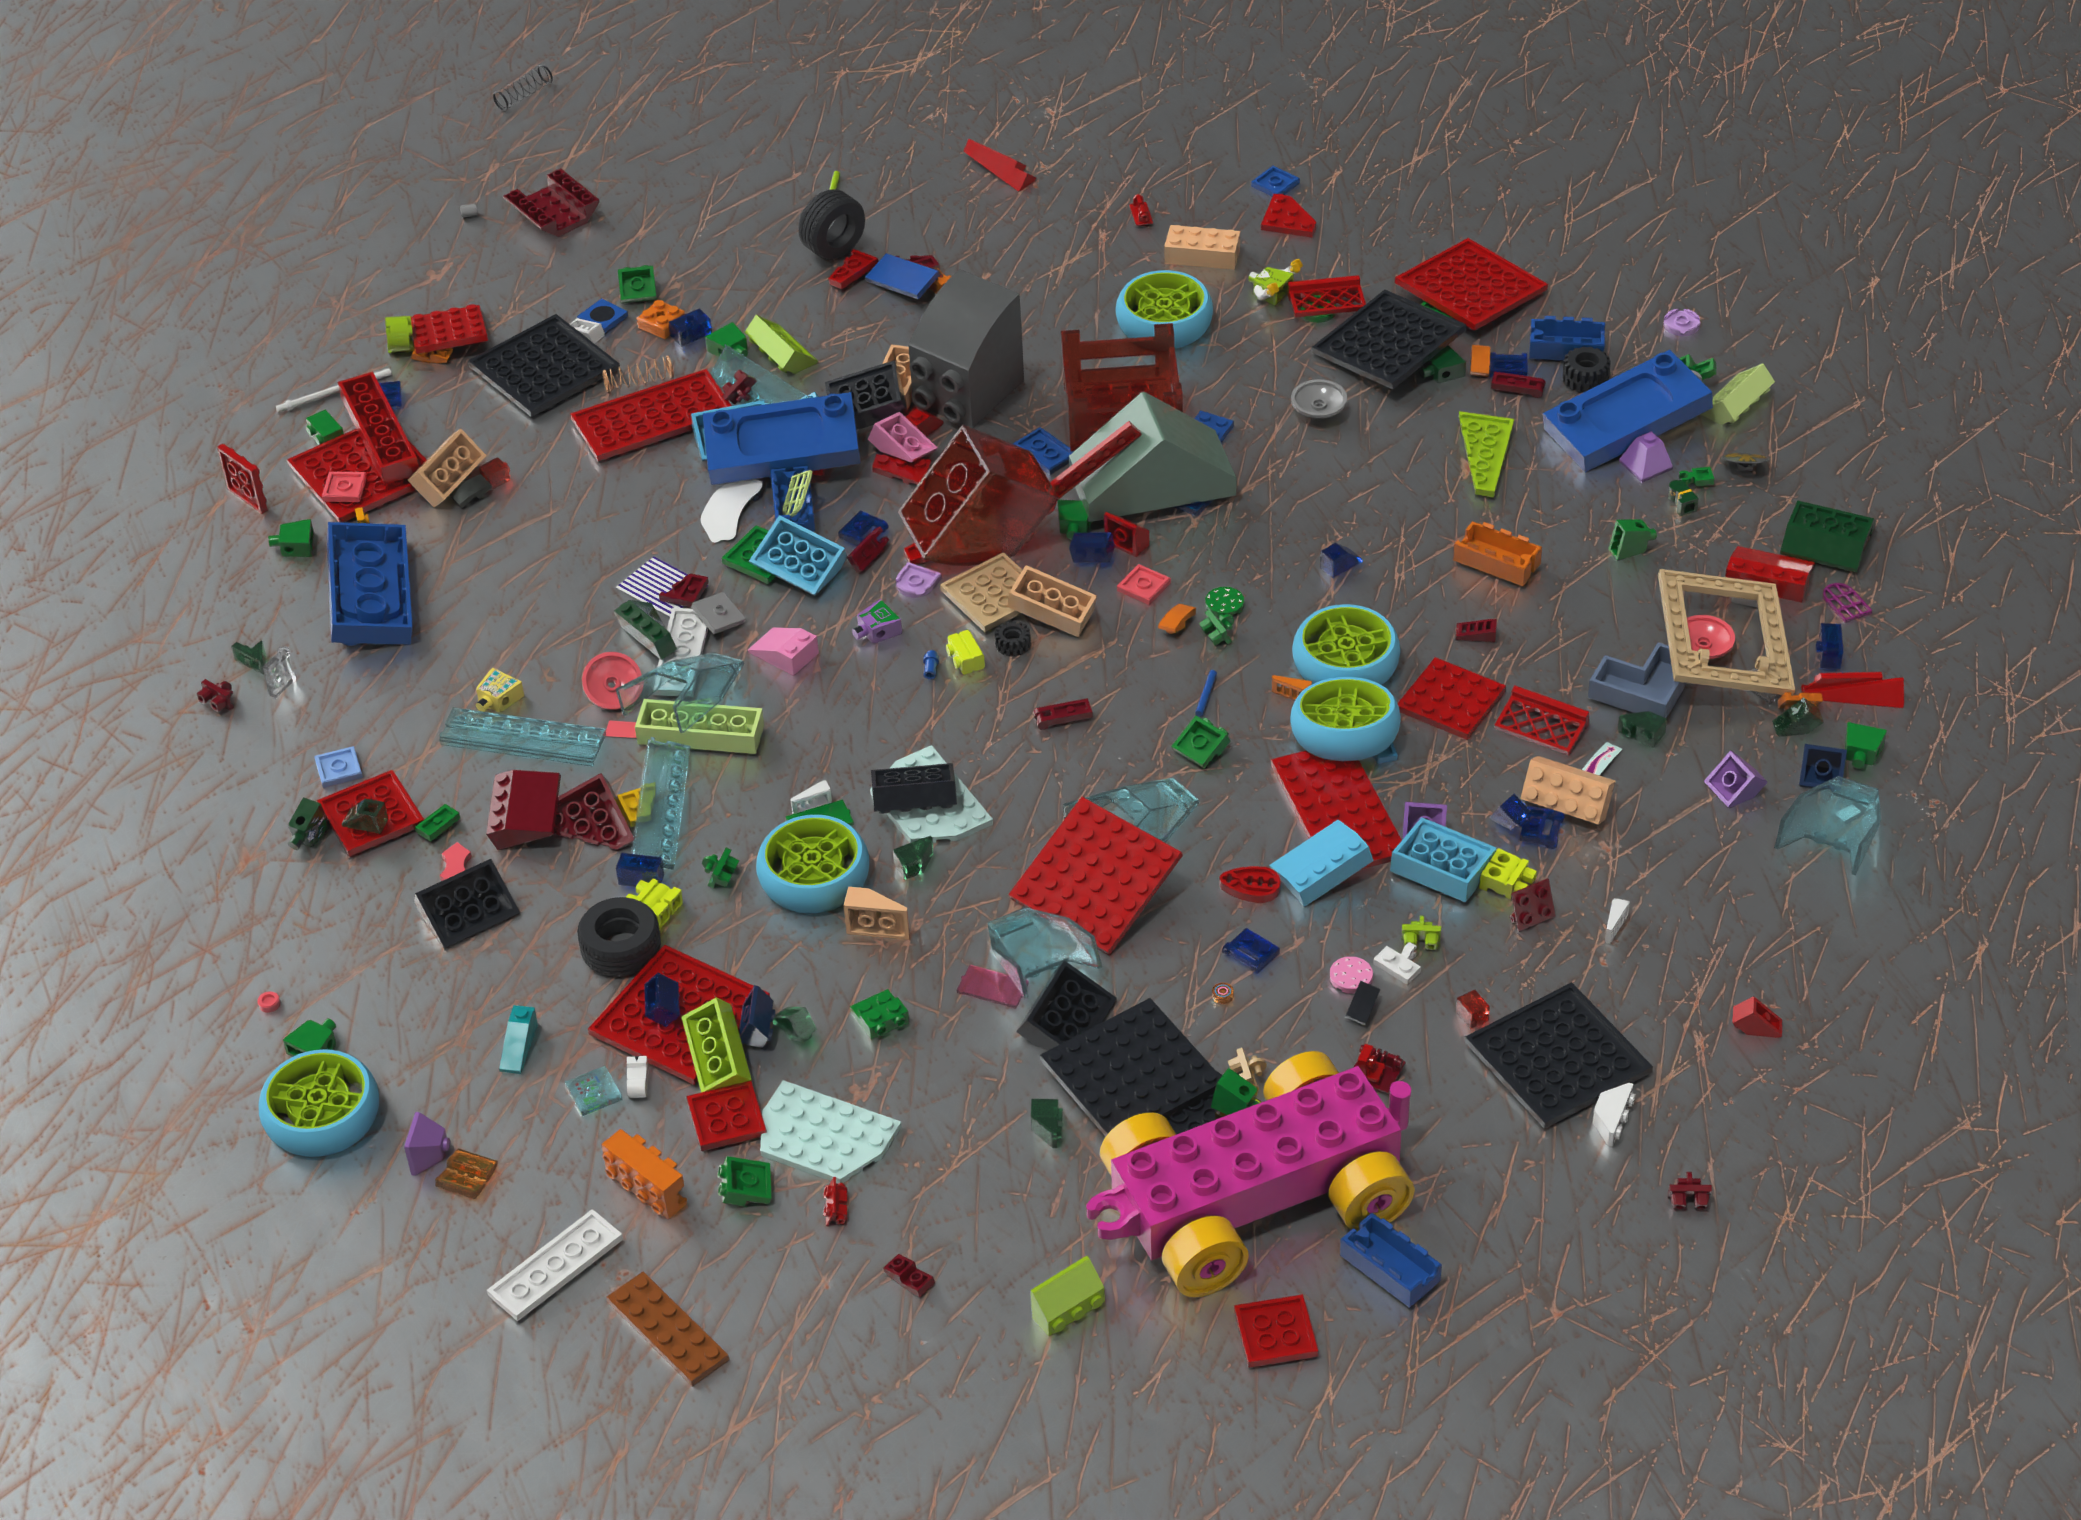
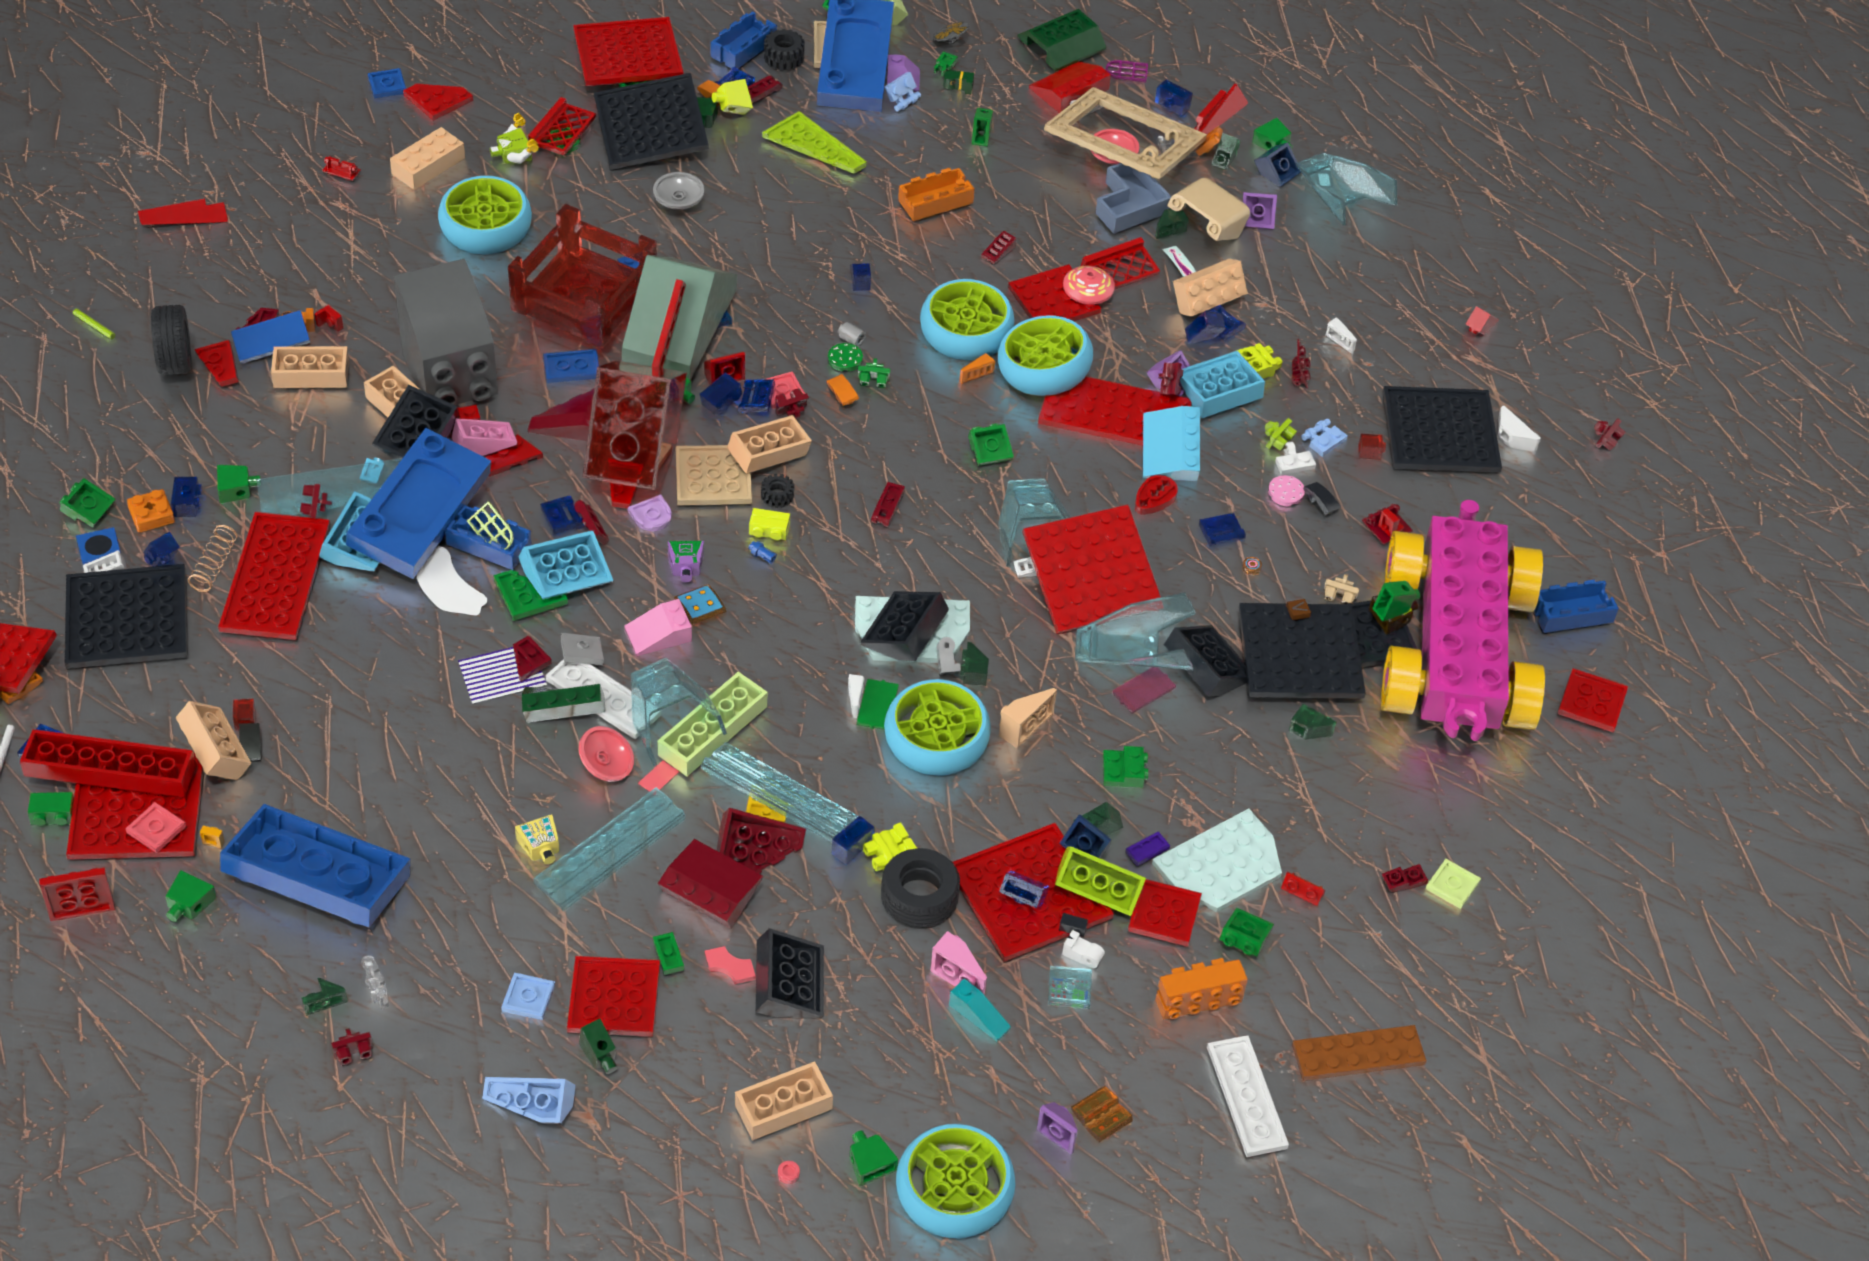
camera: 65 degrees left, 5 degrees up
slope [342,798,388,834] -> none
green hips [702,847,740,888] -> none
lime slope [744,315,818,374] -> none
lime slope [1030,1256,1105,1336] -> none
blue bar [1195,670,1217,717] -> none
none -> clear blue brick [143,531,180,567]
none -> light nougat brick [271,346,349,388]
none -> light blue wedge [482,1077,576,1123]
none -> slope [674,584,727,625]
none -> neon yellow torso [712,79,753,115]
none -> light nougat brick [735,1062,833,1140]
none -> clear blue plate [737,379,775,414]
none -> dark red hips [775,388,809,419]
none -> light grey brick [838,322,866,347]
none -> light blue plate [884,72,921,112]
none -> bright pink slope [930,931,987,995]
none -> light grey leg [937,637,961,675]
none -> black piece [1059,913,1088,937]
none -> coral dish [1063,266,1115,304]
none -> dark purple plate [1125,831,1170,866]
none -> dark red hips [1158,362,1184,395]
none -> tan windscreen [1167,178,1250,241]
none -> reddish brown tile [1286,599,1311,620]
none -> light blue plate [1301,419,1348,457]
none -> yellowish green tile [1426,859,1481,909]

